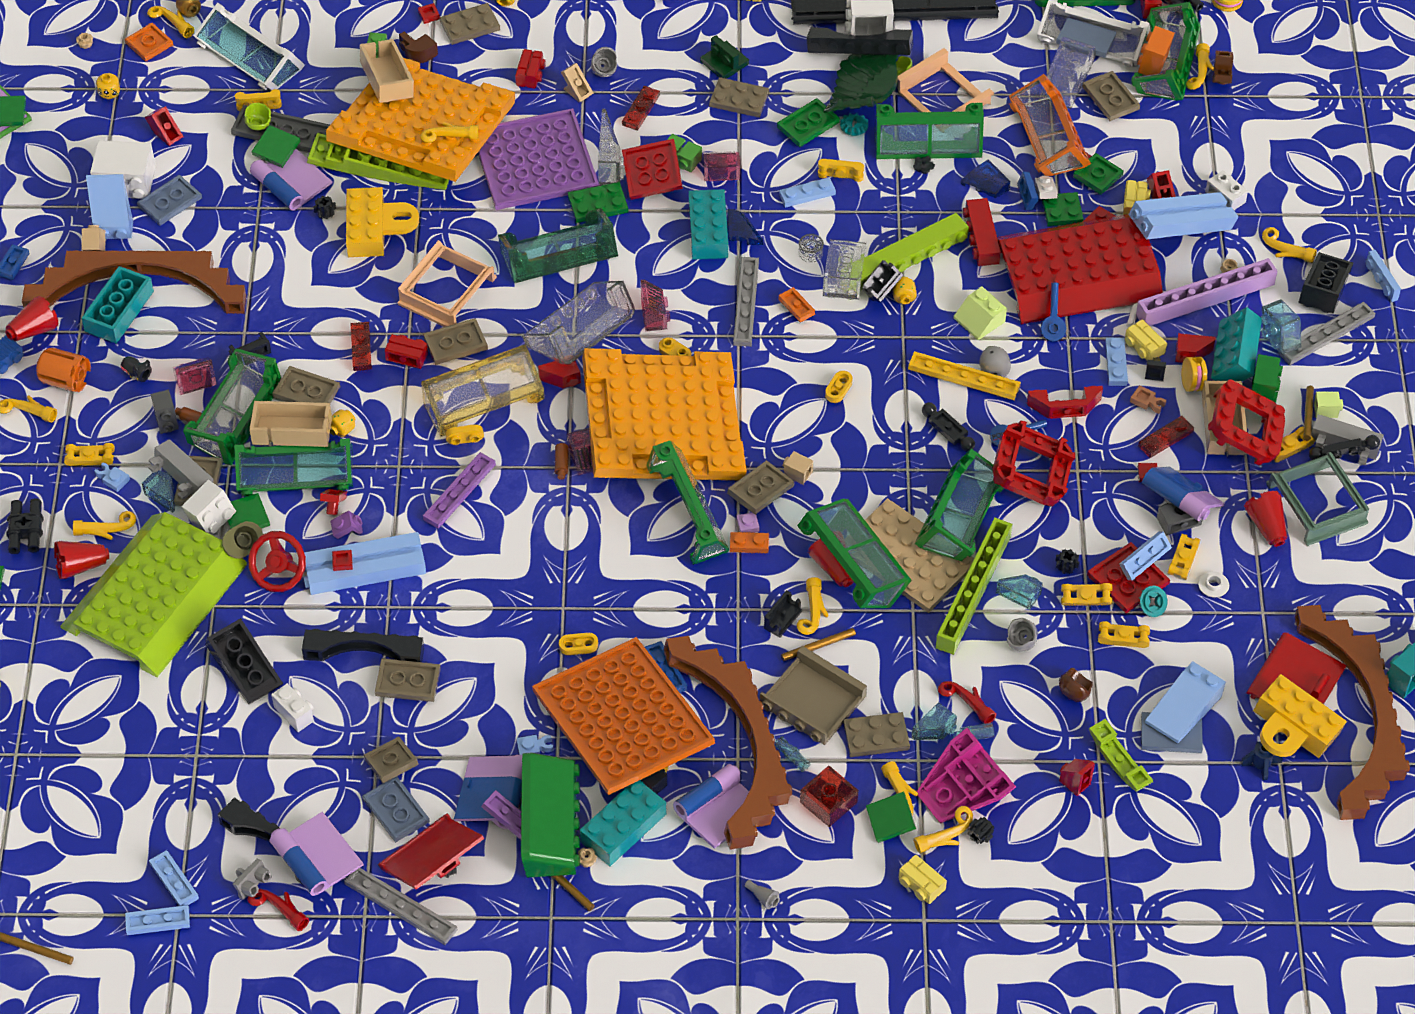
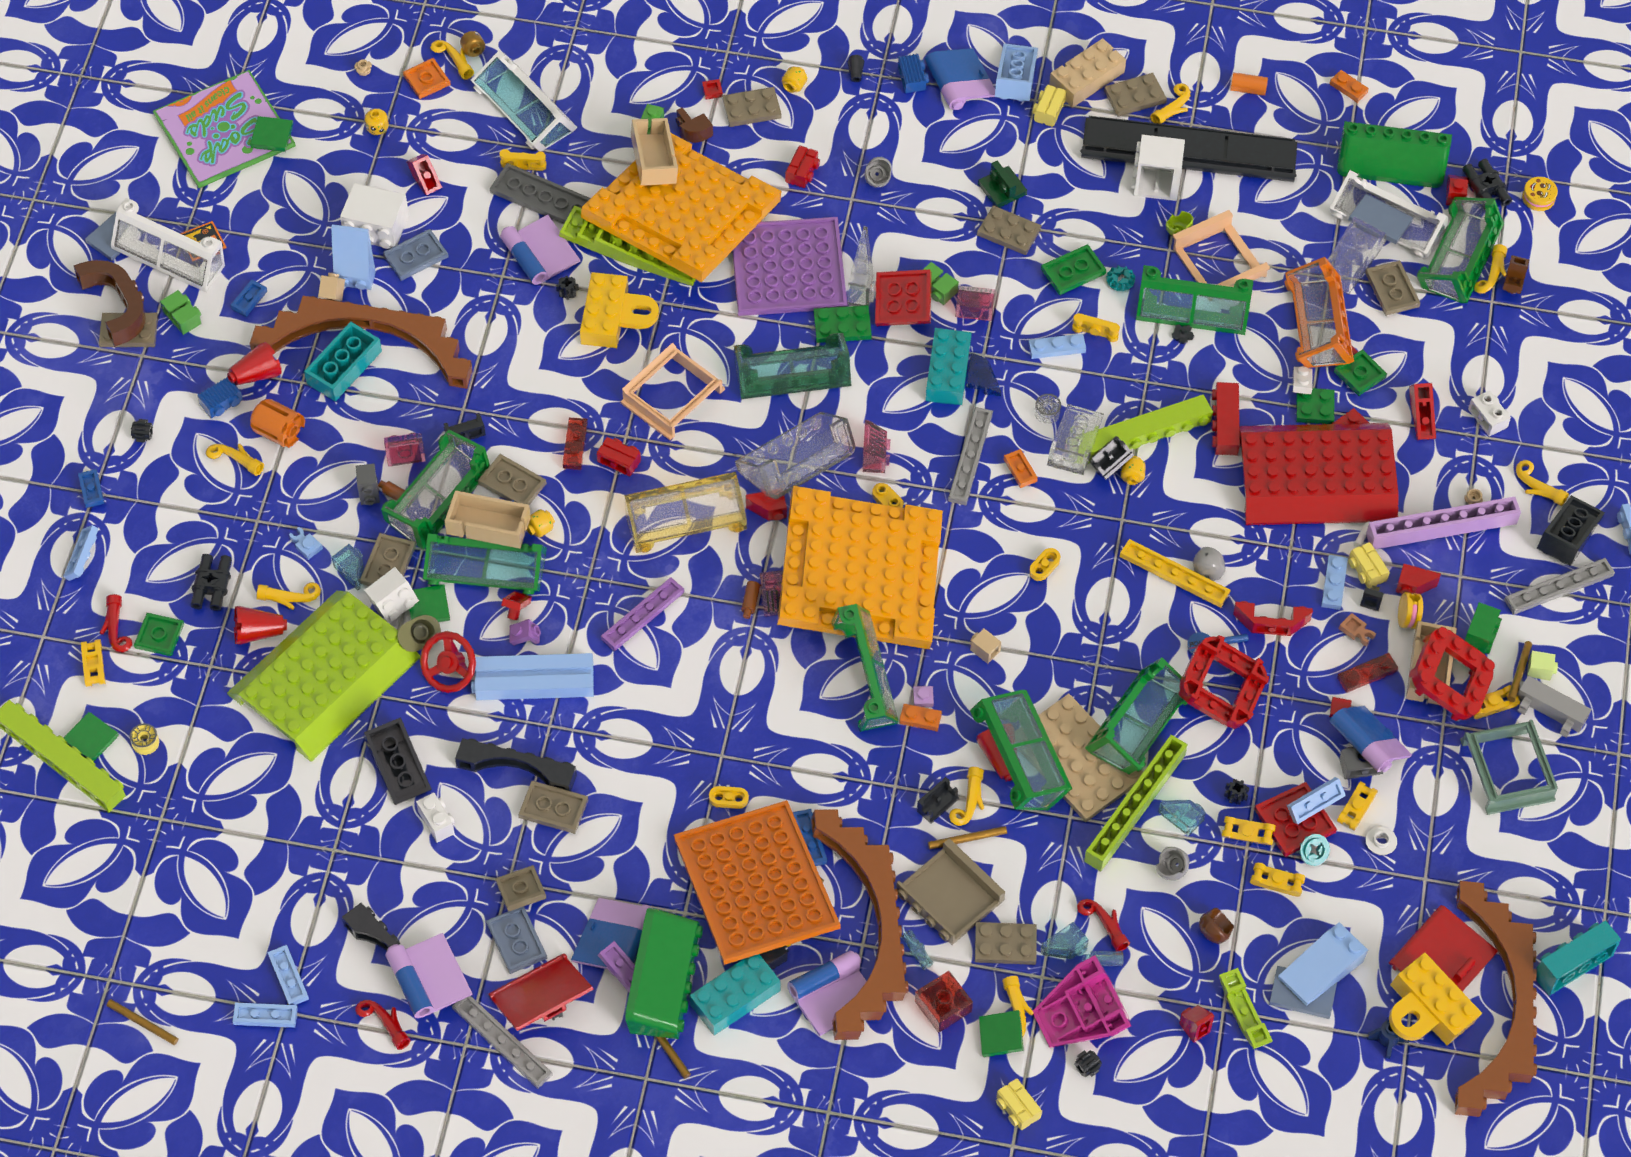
camera: 10 degrees right, 5 degrees up
yellow plate [64,443,115,466] -> none
black animal [121,356,152,382] -> none
light grey brick [149,439,213,499] -> none
light grey hips [233,858,272,900] -> none
lime hair [244,103,271,131] -> none
green tile [251,125,301,168] -> none
red tile [332,550,353,571] -> none
yellow plant [420,122,478,143] -> none
dark tan plate [423,318,488,365] -> none
yellow plate [446,424,484,445] -> none
light blue plate [517,735,553,755] -> none
tan slope [561,63,593,102] -> none
tan plate [578,848,597,867] -> none
clear red plate [622,86,660,131] -> none
dark tan plate [727,460,795,515] -> none
light grey cone [745,880,780,909] -> none
black arch [807,27,913,55] -> none
dark green animal [823,54,899,113] -> none
yellow plant [913,806,973,853] -> none
black plate [922,402,975,452] -> none
yellowish green slope [954,287,1007,340] -> none
clear blue slope [961,159,1010,198] -> none
blue plate [1017,172,1039,210] -> none
blue piece [1040,283,1066,342] -> none
light yellow brick [1123,180,1151,215] -> none
light blue brick [1129,192,1238,239] -> none
orange brick [1137,26,1175,76] -> none
teal brick [1211,307,1262,381] -> none
red cone [1244,491,1287,547] -> none
clear light blue brick [1261,299,1301,355] -> none
black plate [1309,435,1380,460] -> none

